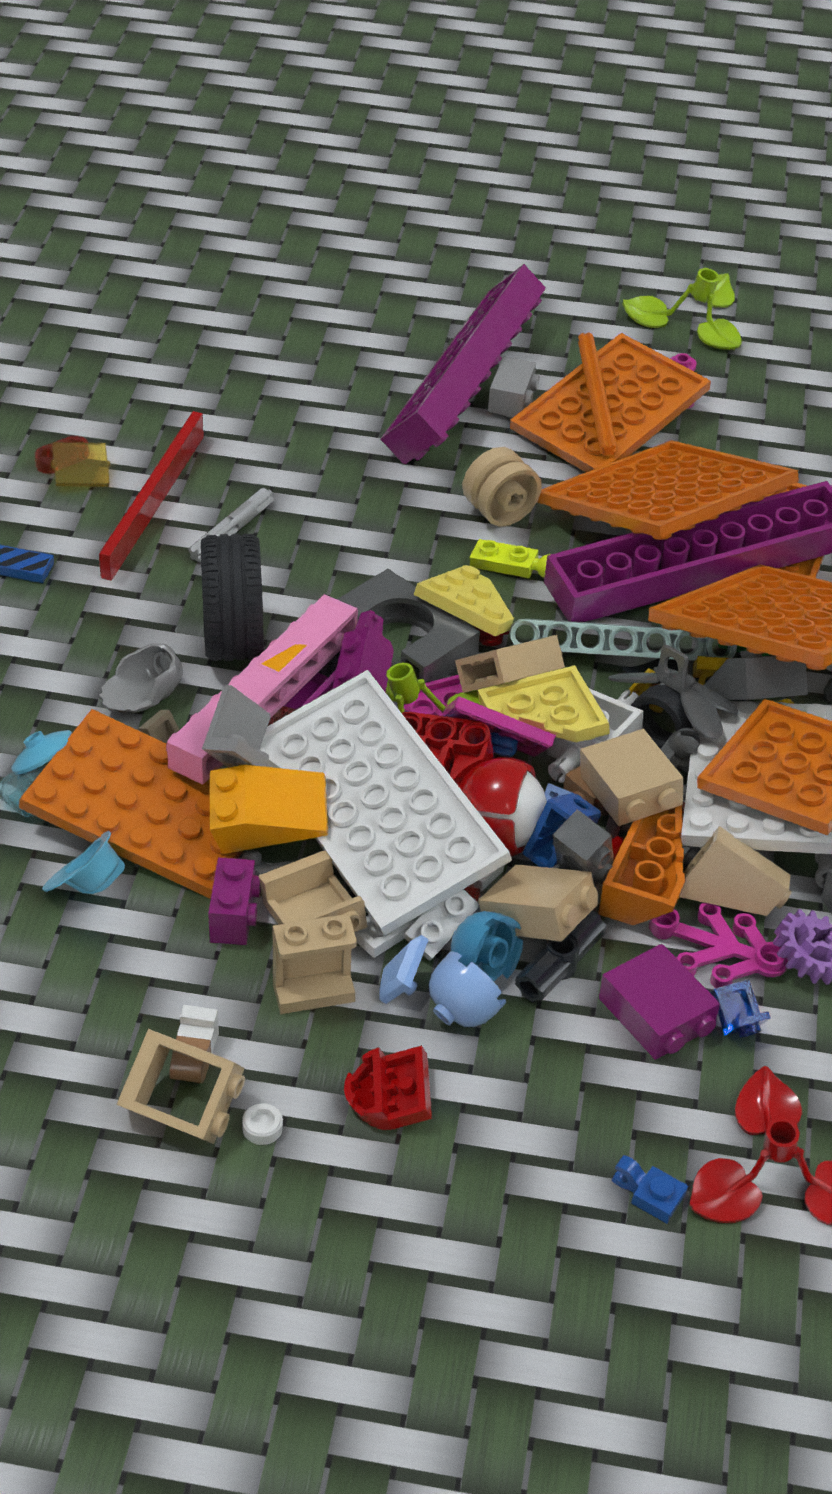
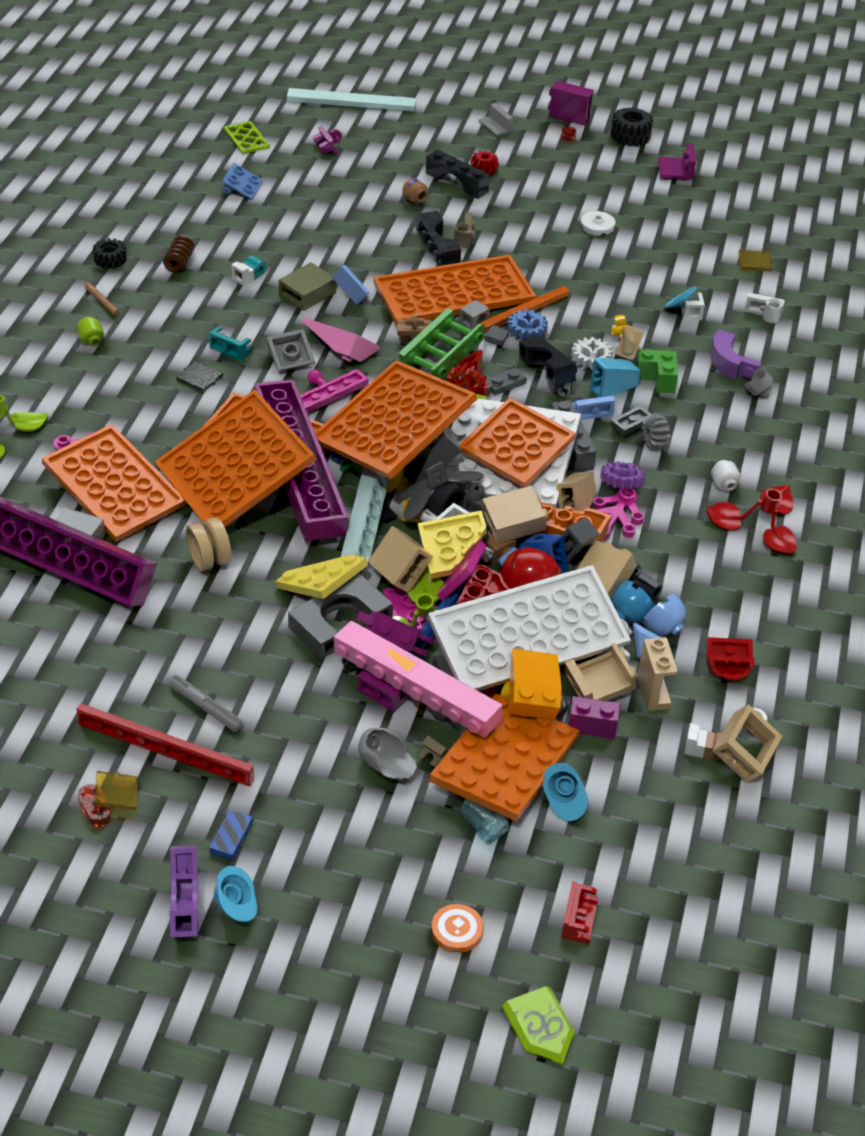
camera: 85 degrees left, 0 degrees up
medium azure dish [11,730,72,775] -> none
black tyre [201,534,264,661] -> none
light grey bracket [202,685,280,768] -> none
neon yellow plate [469,539,551,578] -> none
orange axle [578,332,617,456] -> none
magenta brick [599,943,720,1060] -> none
blue plate [612,1155,688,1224] -> none
clear blue bracket [710,980,771,1038] -> none

